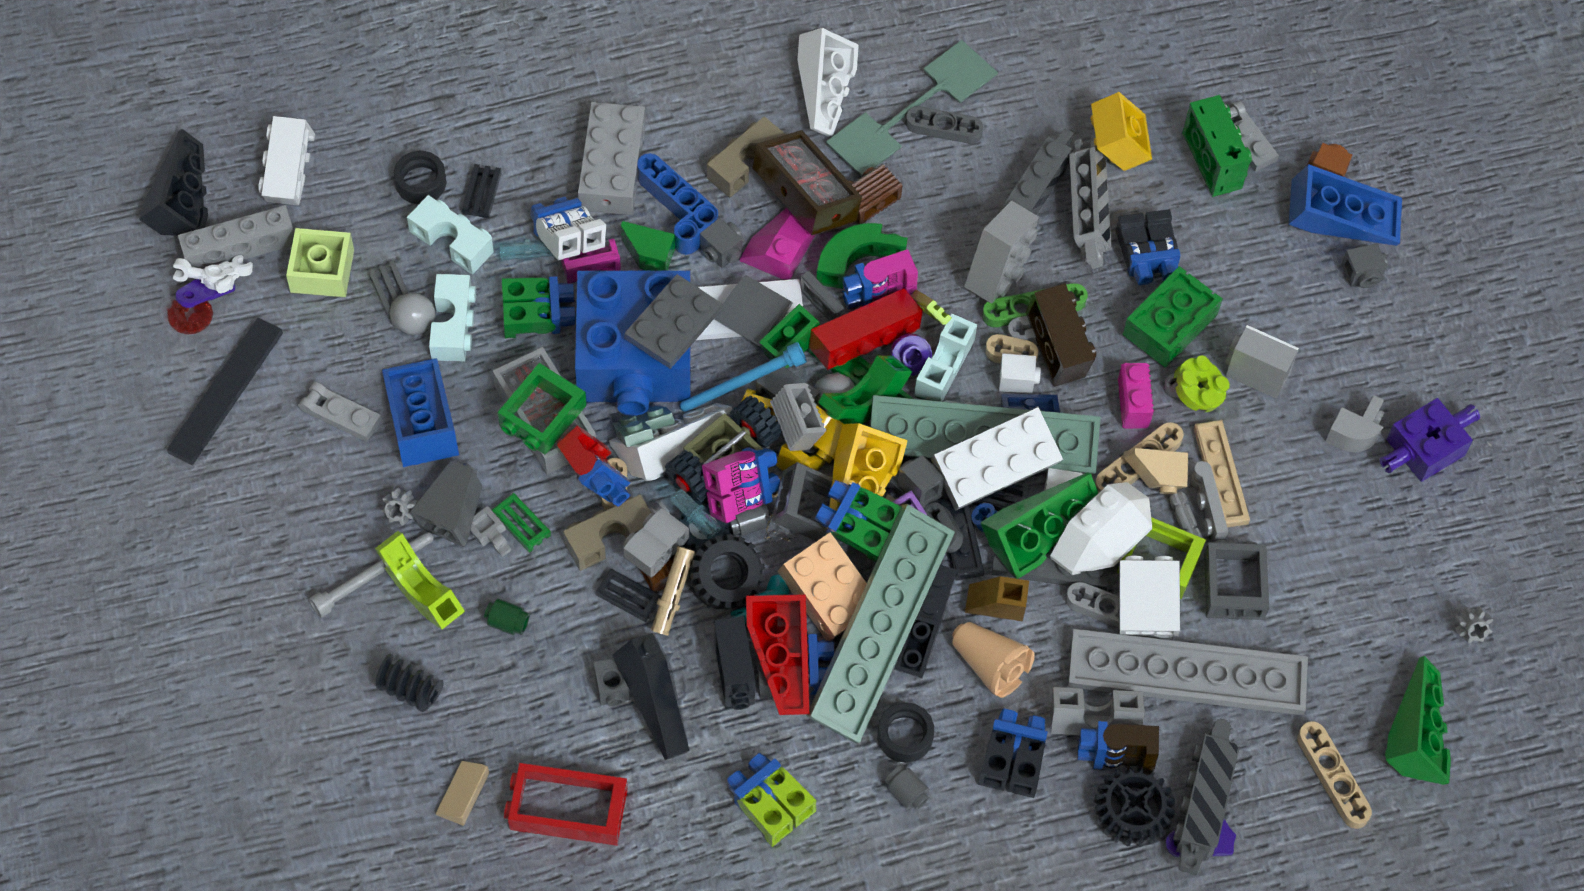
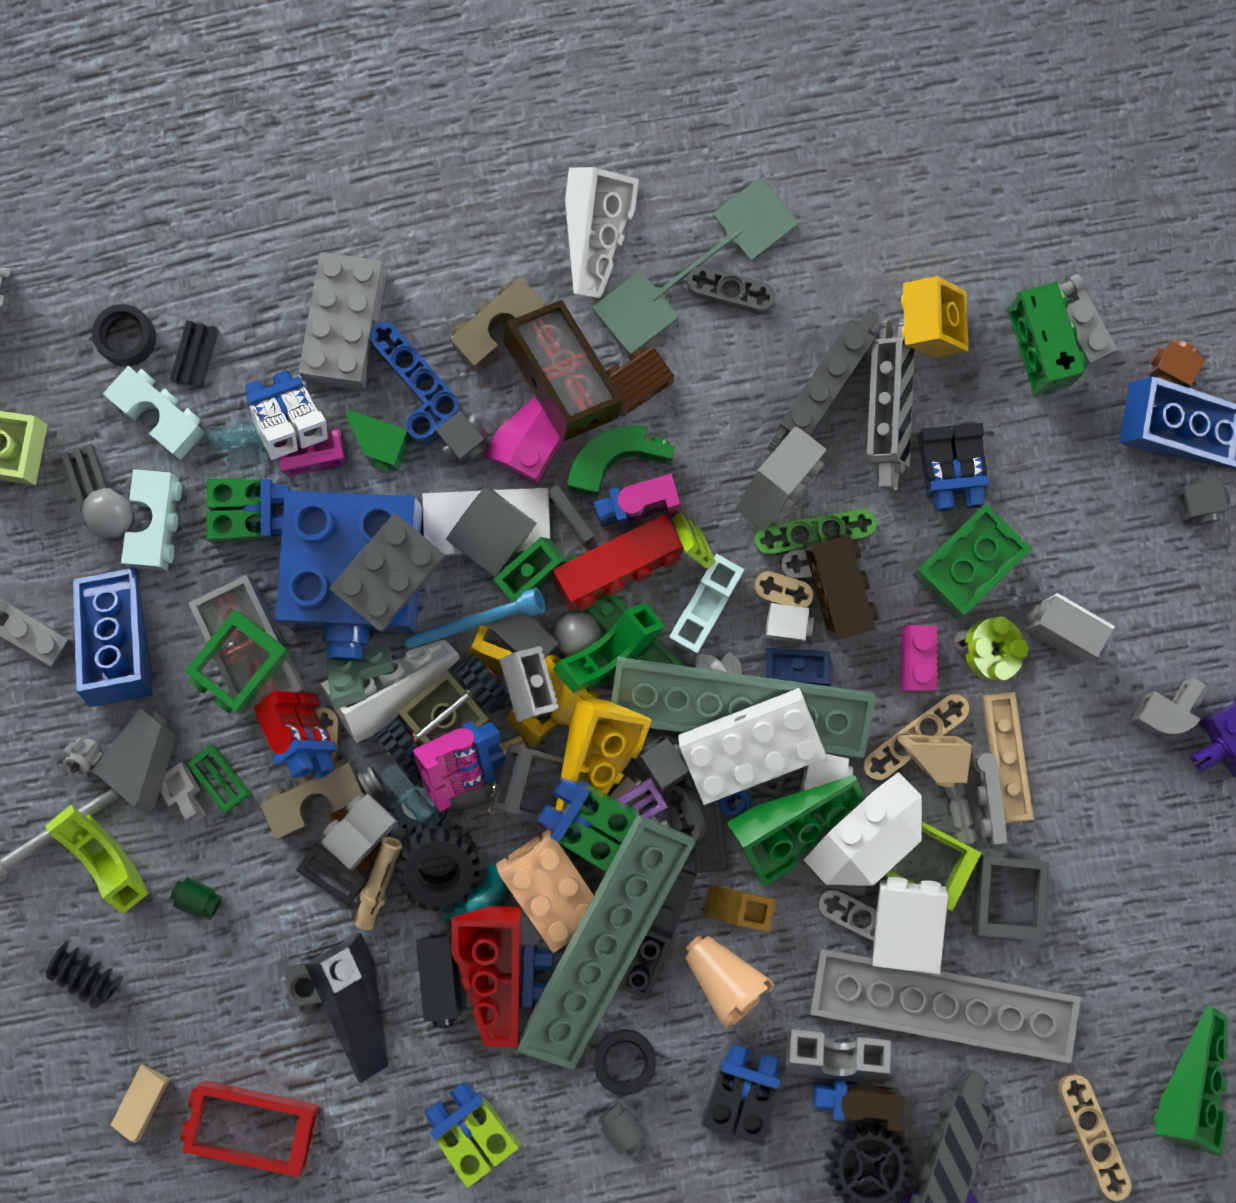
camera: 10 degrees right, 20 degrees up
dark purple plate [890,334,932,376] -> none

